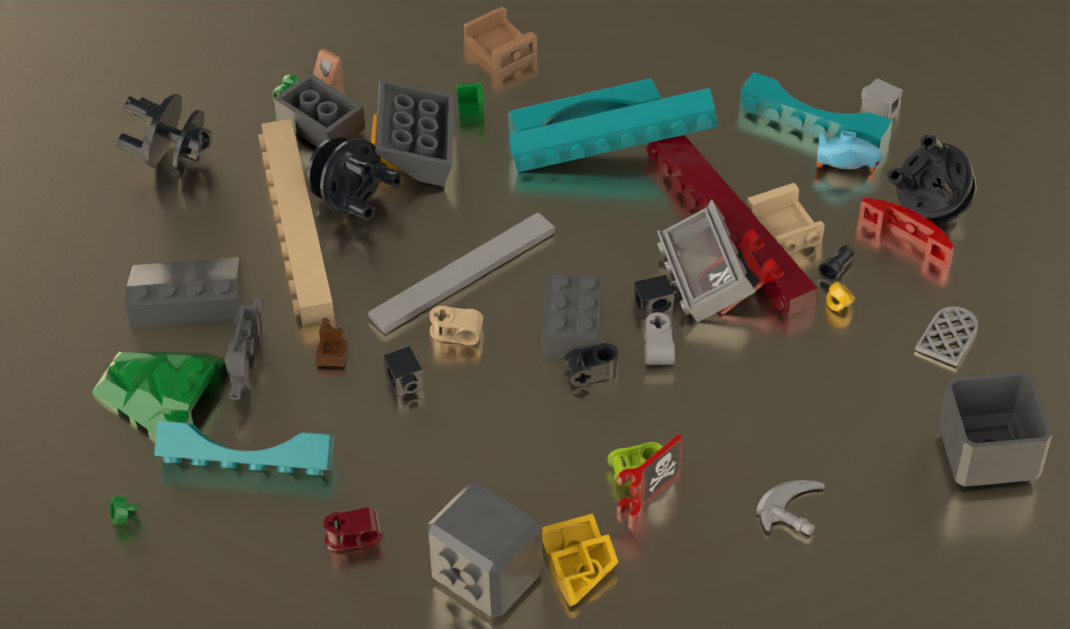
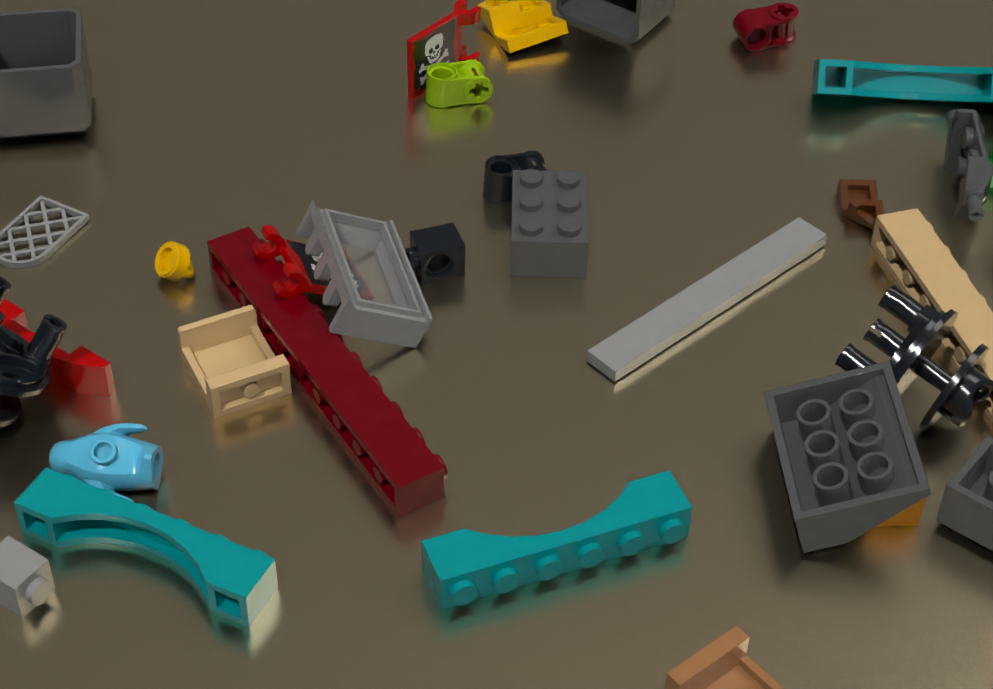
camera: 175 degrees right, 5 degrees down
black brick [384,346,424,397] -> none
tan piece [430,306,483,346] -> none
green panel [456,82,485,124] -> none
teal brick [509,88,718,172] -> none
light grey piece [644,312,675,365] -> none
light grey piece [756,480,825,535] -> none
black pin [819,245,855,282] -> none

